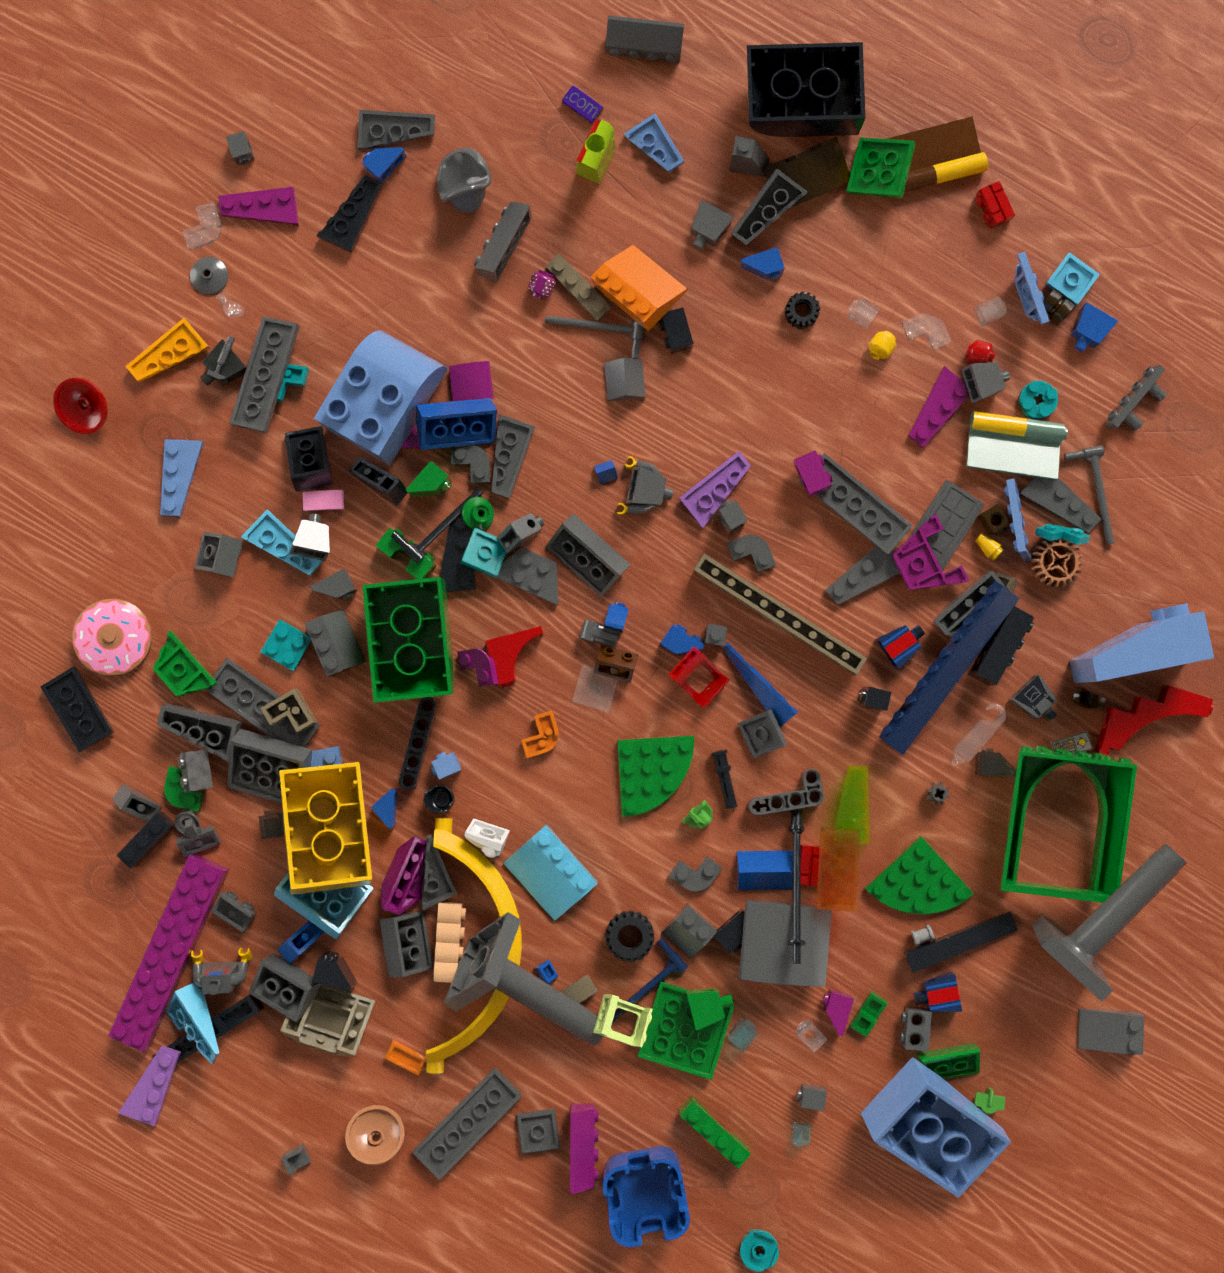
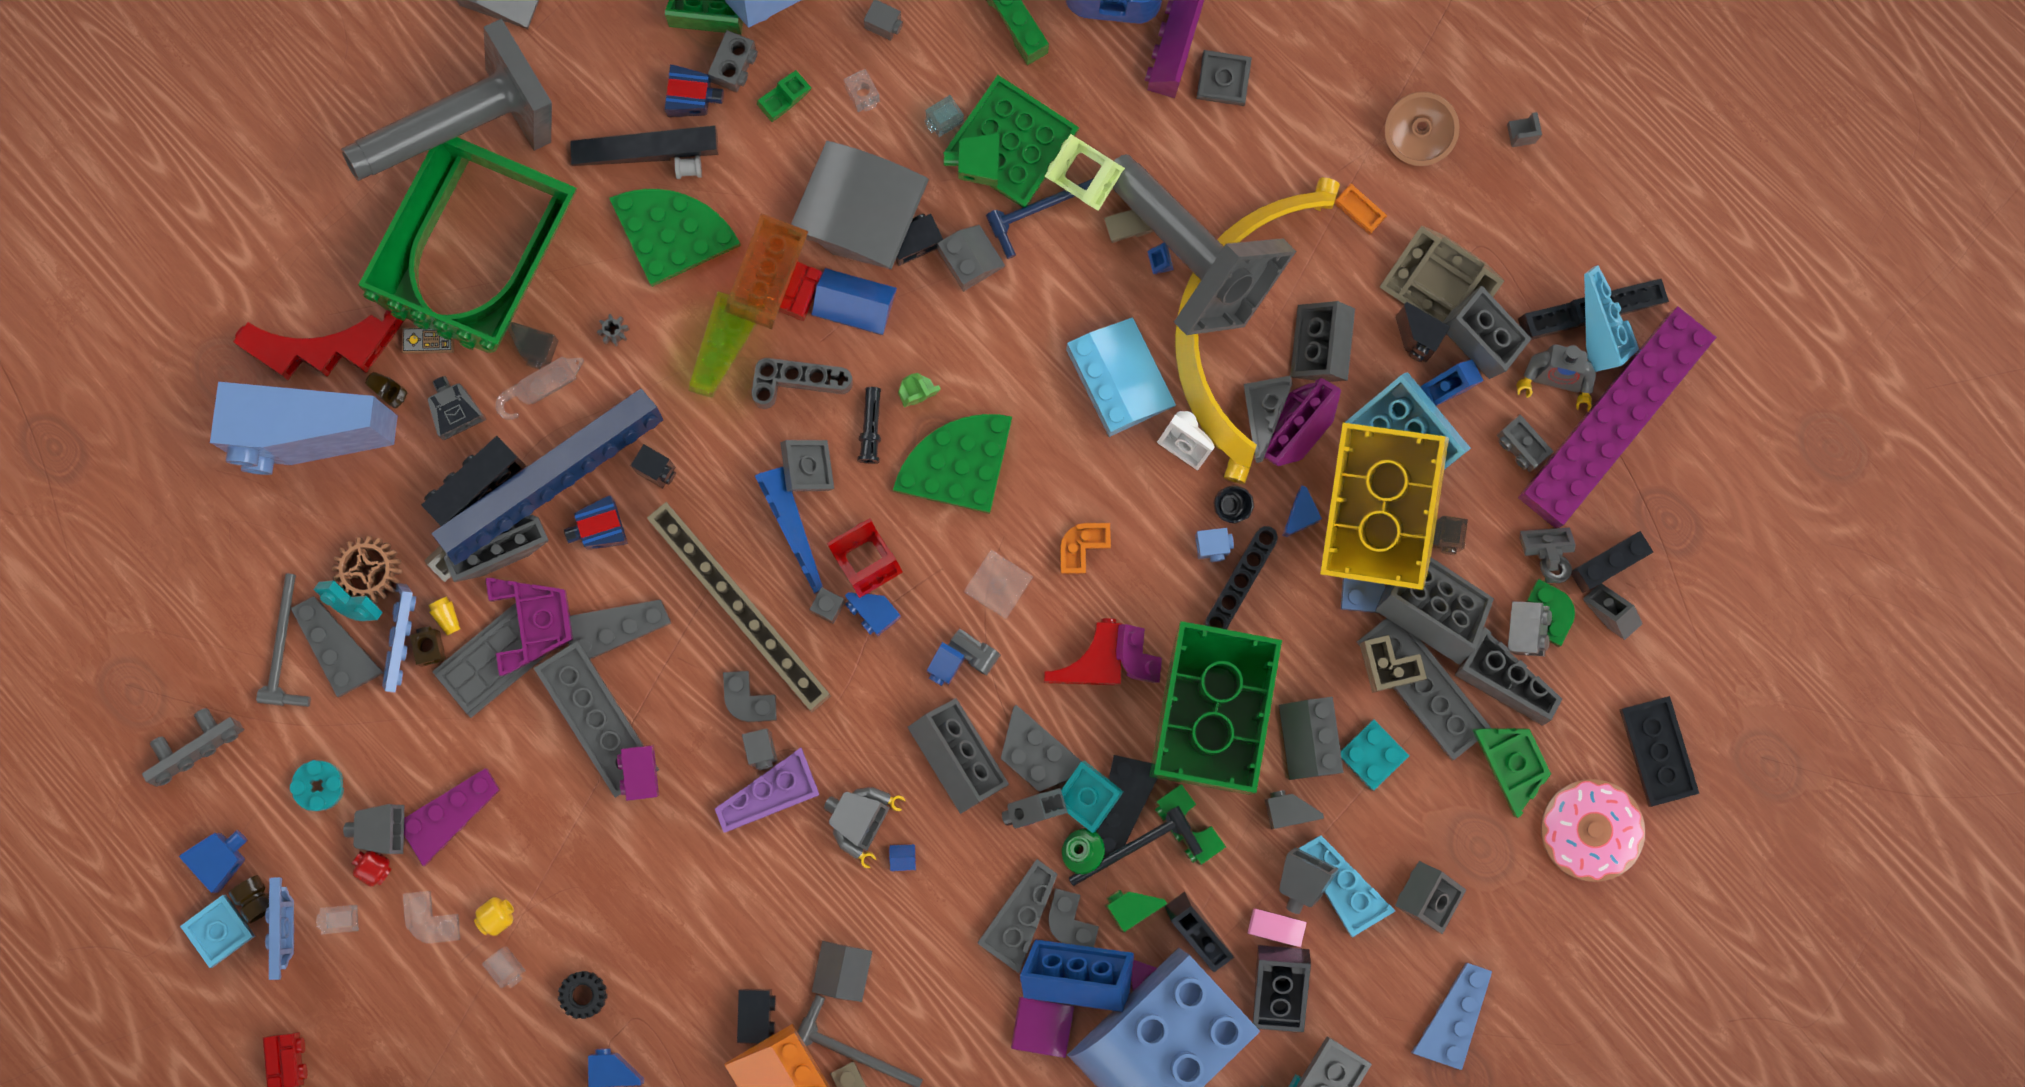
camera: 170 degrees left, 5 degrees down
medium lavender wing [119,1046,181,1126] -> none
dark grey plate [412,1067,523,1180] -> none
light nougat brick [434,902,466,983] -> none
reddish brown brick [594,644,638,683] -> none
black tyre [606,910,654,962] -> none
dark grey plate [669,856,722,891] -> none
black bar [788,809,806,964] -> none
magenta slope [822,989,854,1037] -> none
door [966,411,1068,480] -> none

